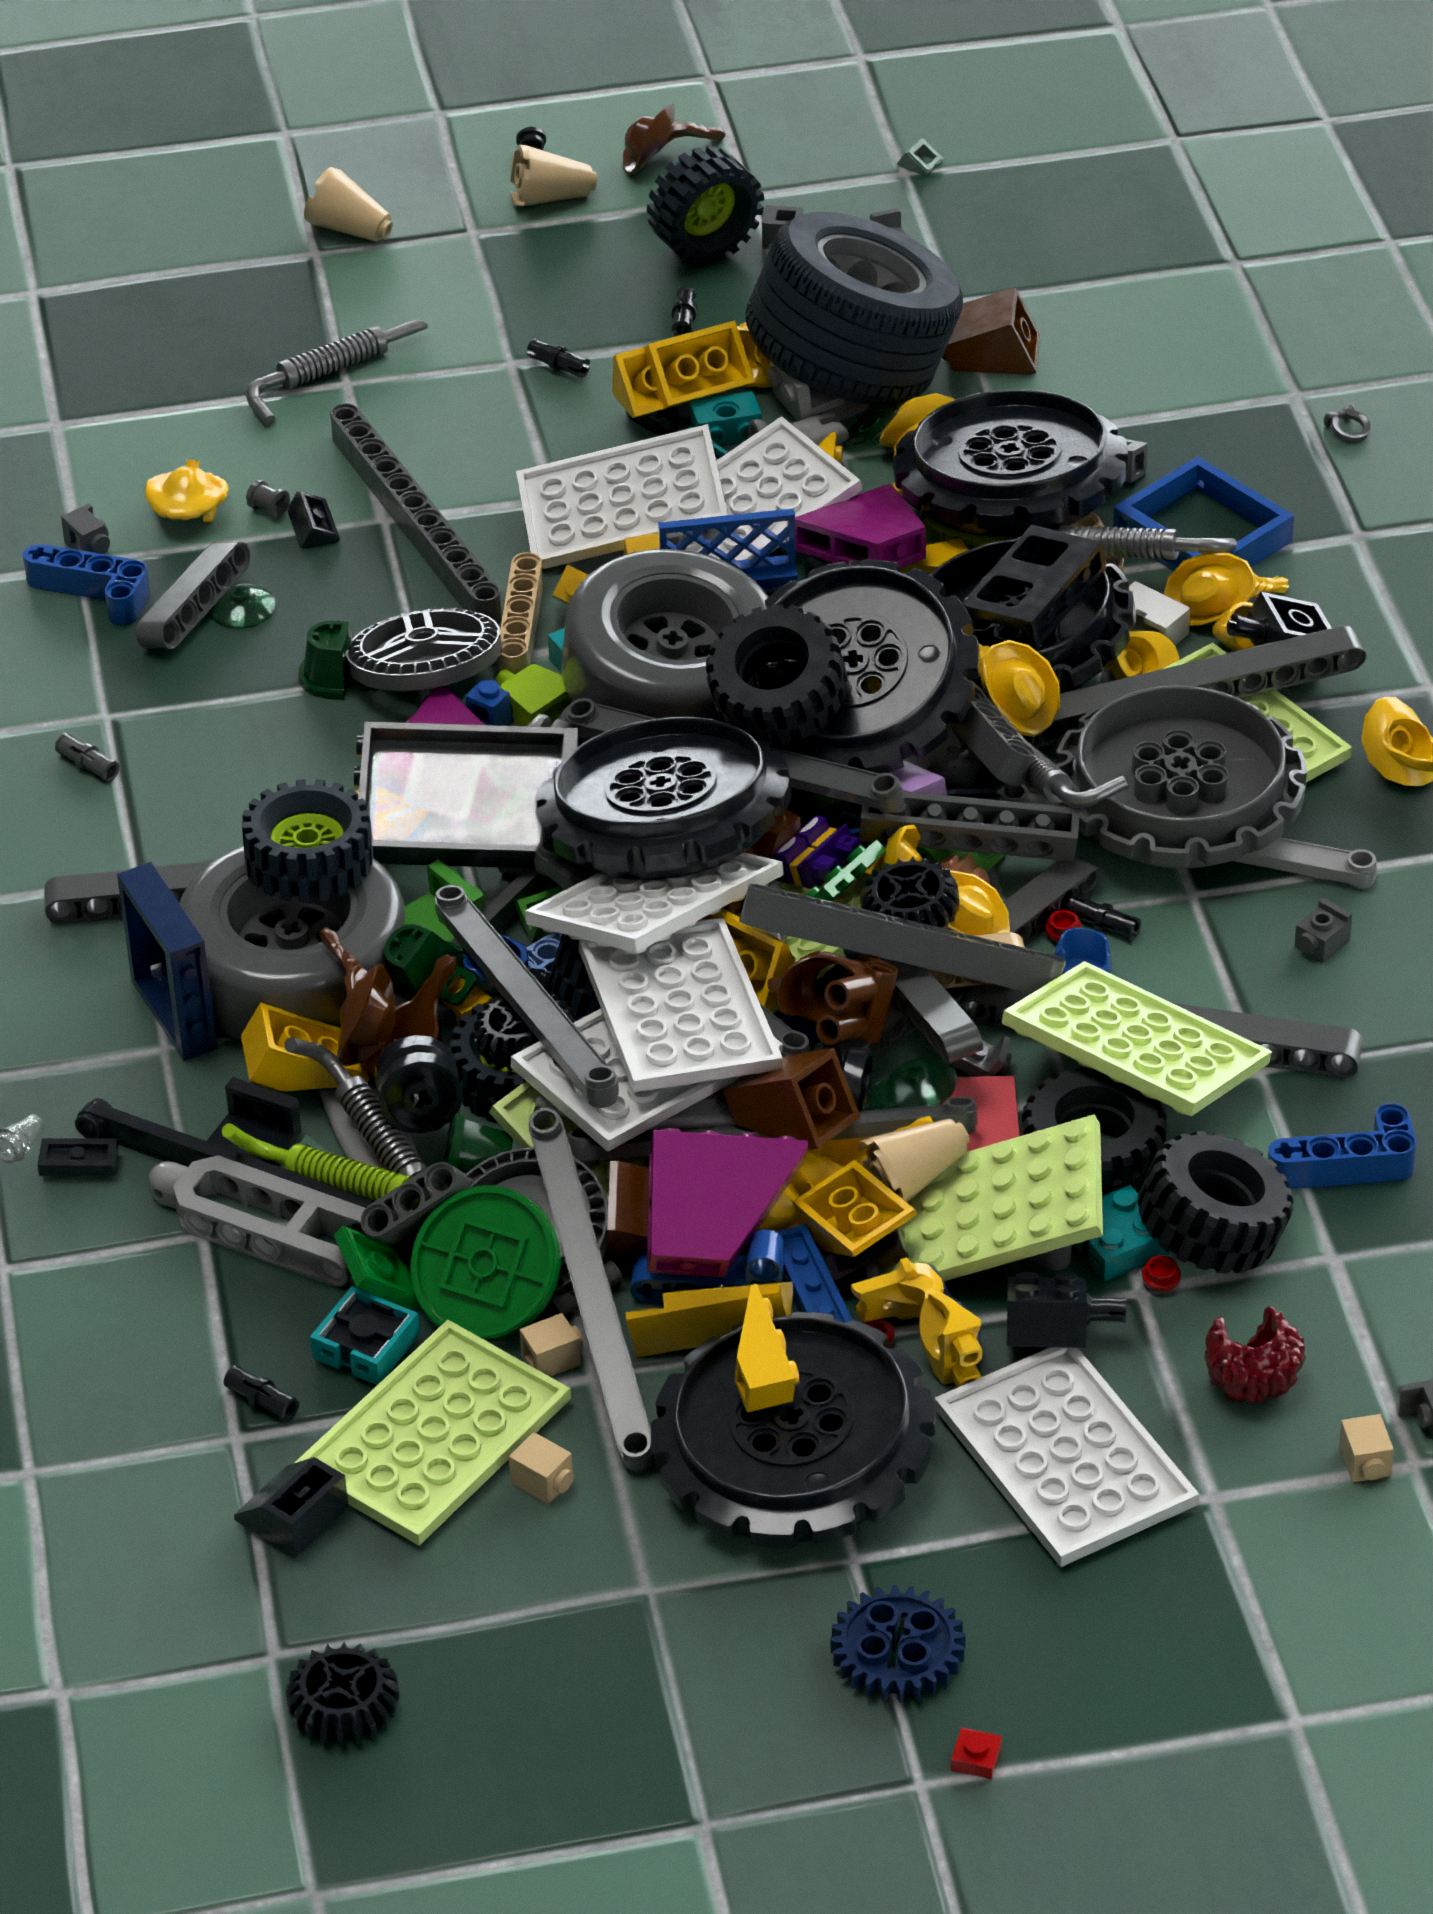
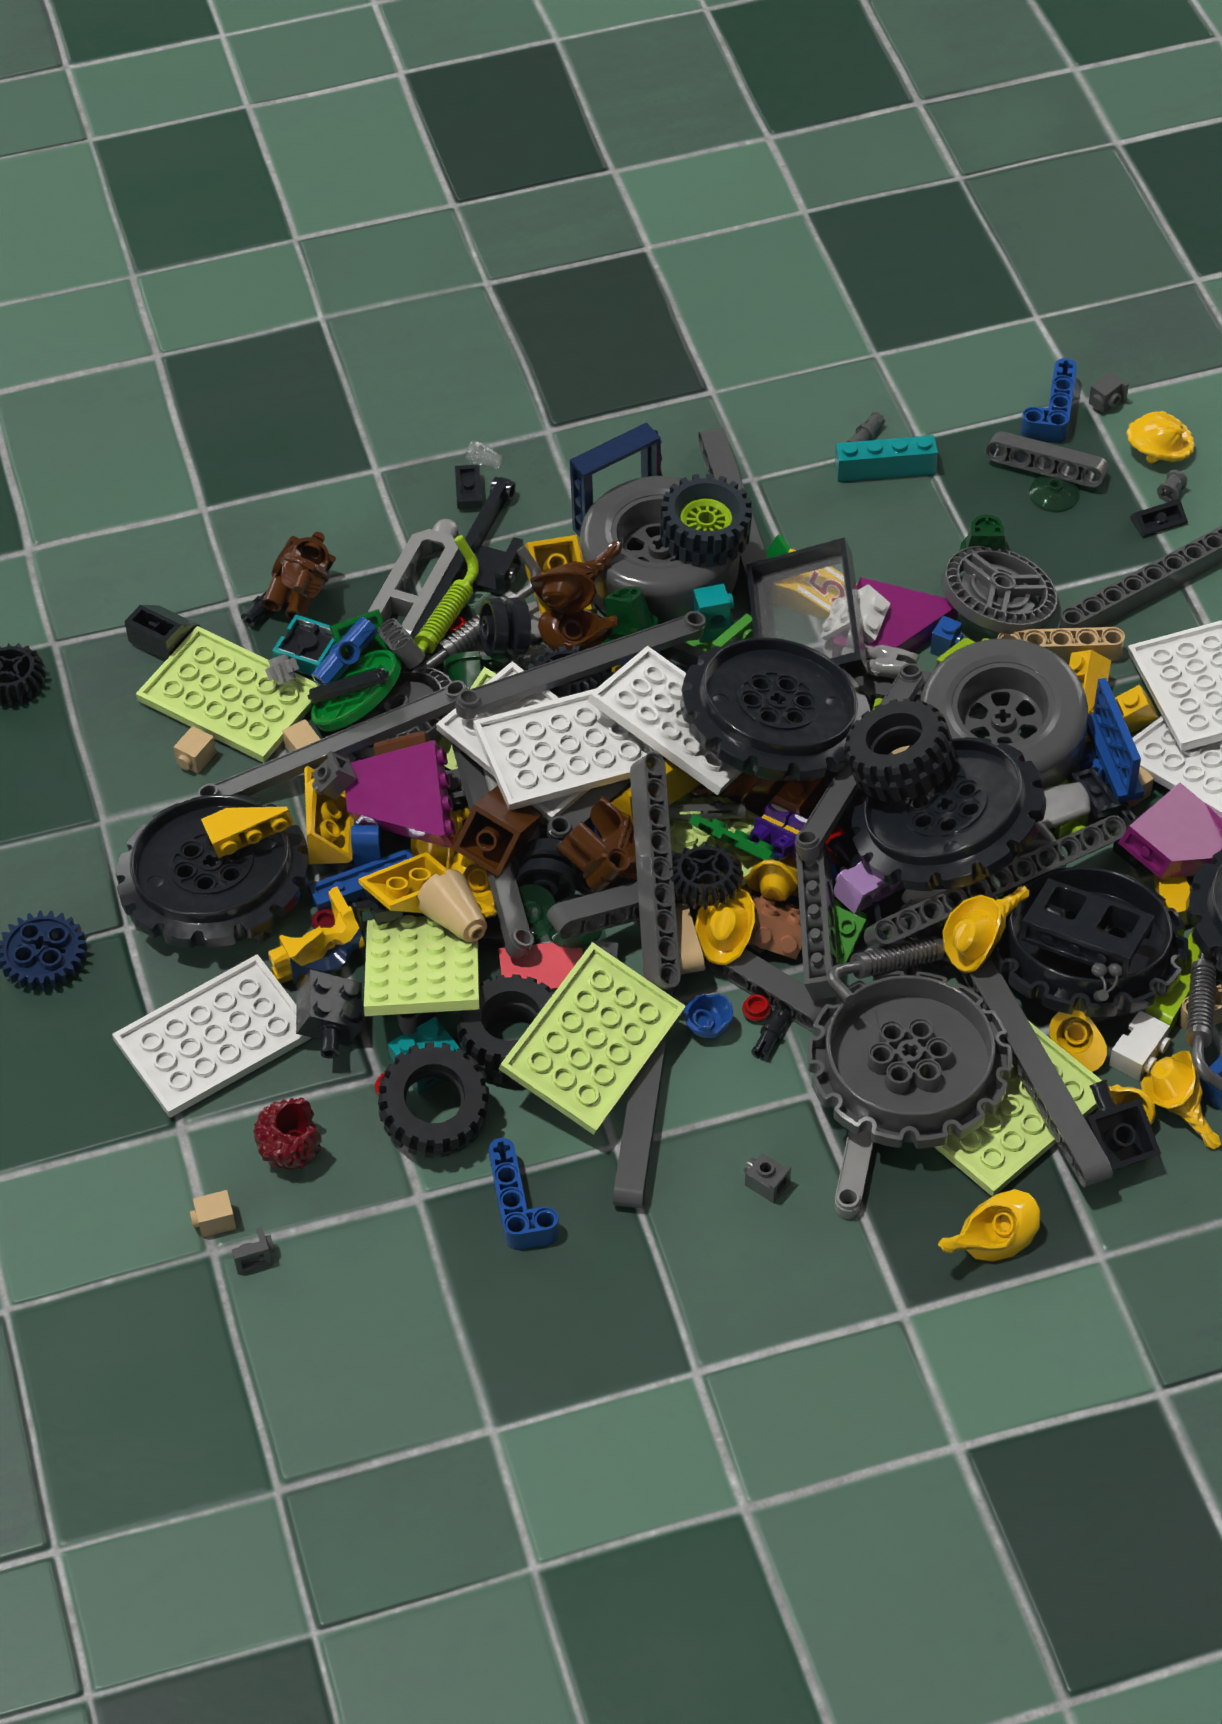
camera: 85 degrees right, 10 degrees up
none -> reddish brown helmet [262,532,336,621]
none -> light grey gear [265,653,299,685]
none -> black axle [307,667,389,703]
none -> blue piece [311,617,378,686]
none -> dark grey brick [312,751,357,799]
none -> teal brick [693,584,734,642]
none -> teal wedge [835,435,938,482]
none -> dark grey piece [1091,963,1122,1002]

